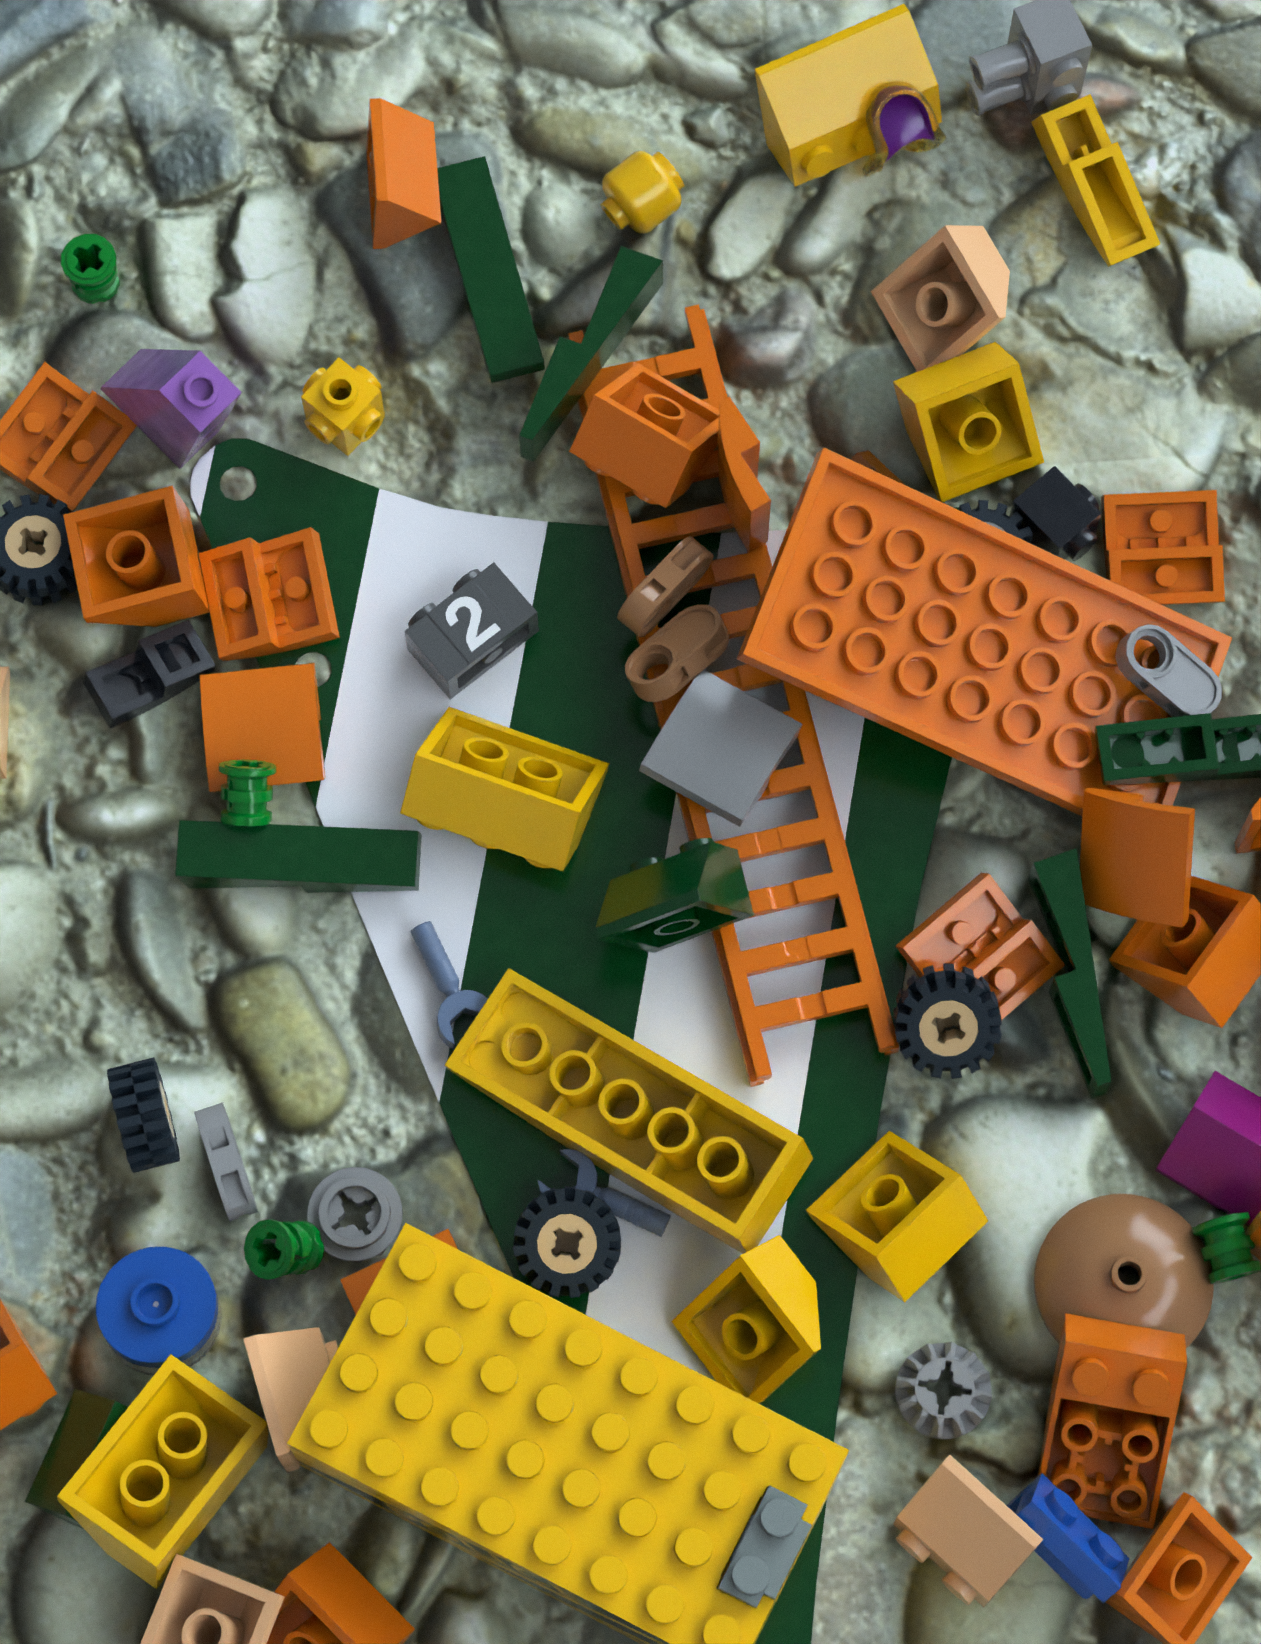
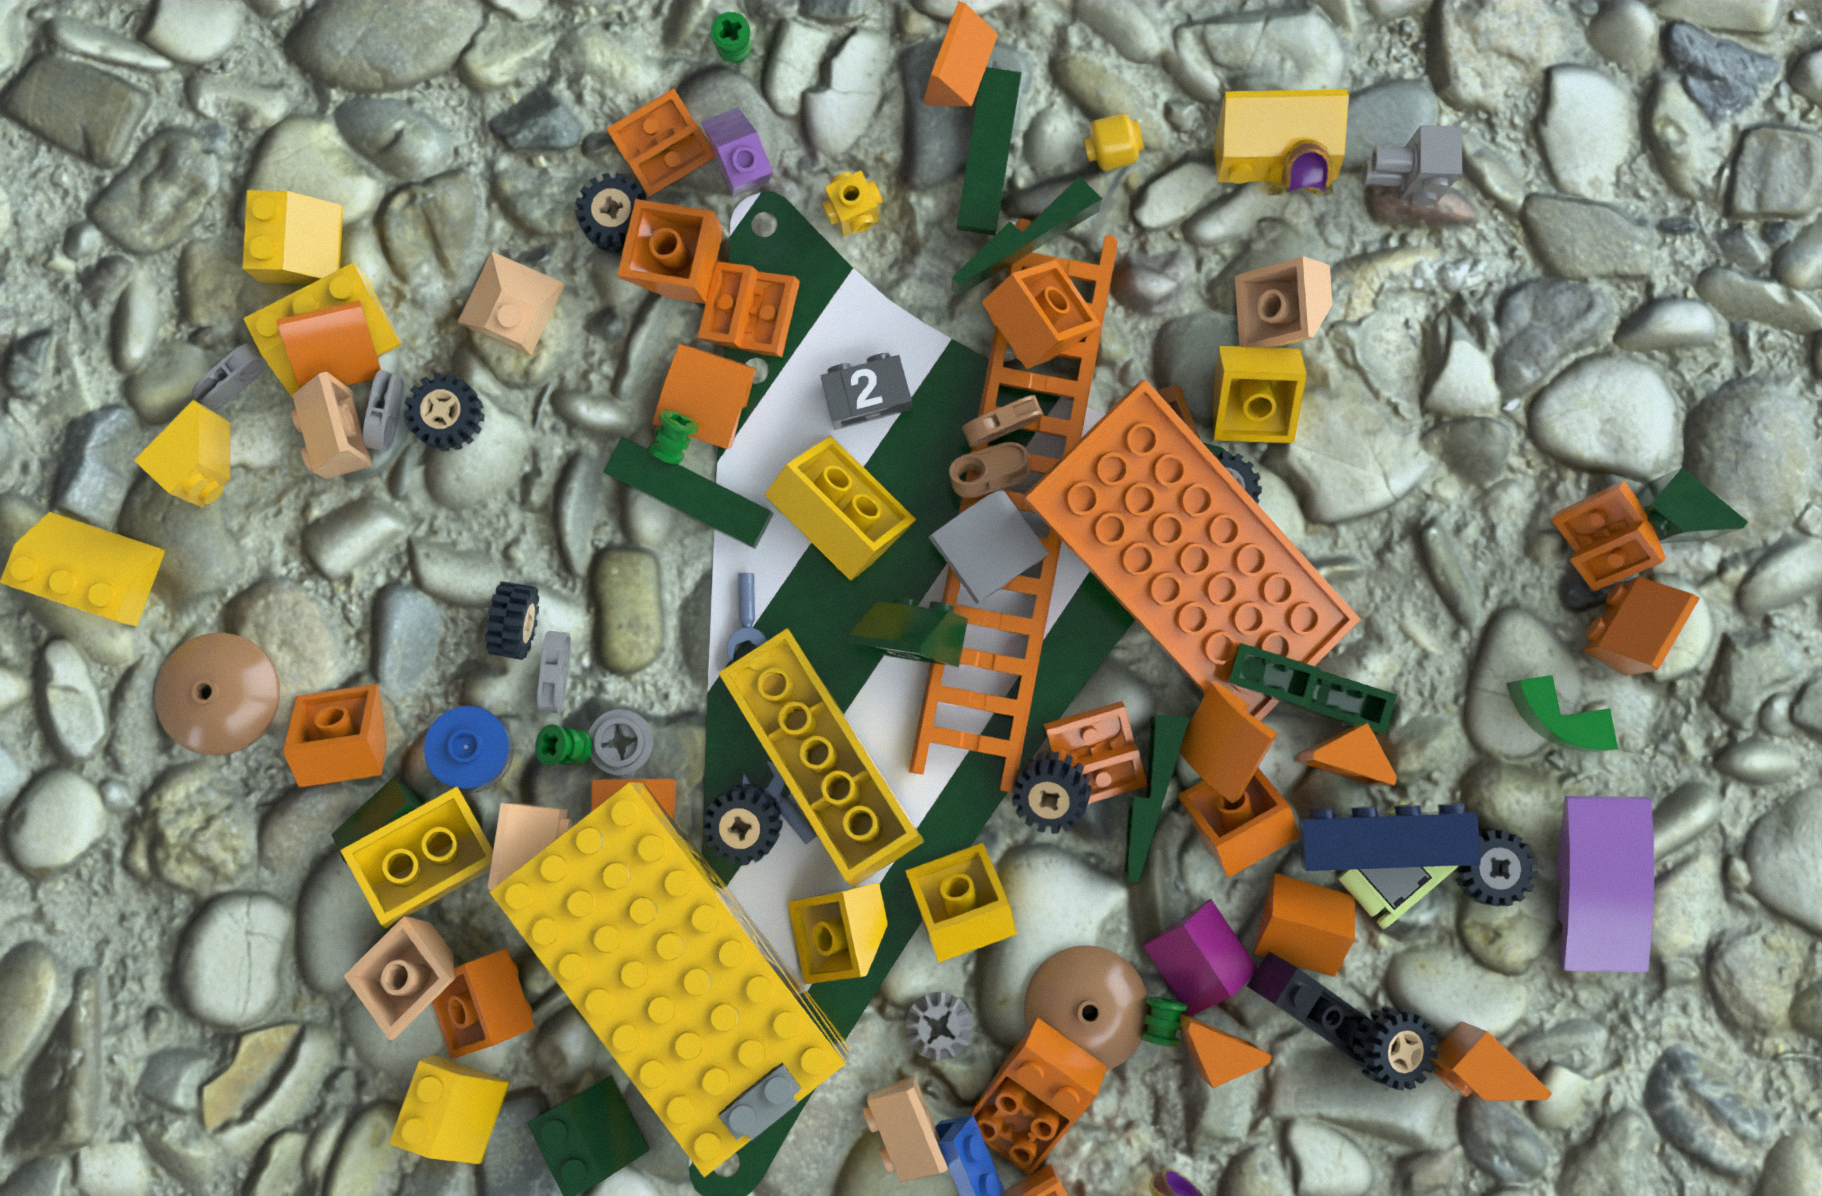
camera: 25 degrees right, 10 degrees up
black slope [83,619,216,729] -> none
orange slope [717,396,771,553] -> none
black brick [1009,466,1101,561] -> none
yellow slope [1031,94,1160,267] -> none
orange slope [1101,490,1225,605] -> none
light grey piece [1116,624,1222,717] -> none

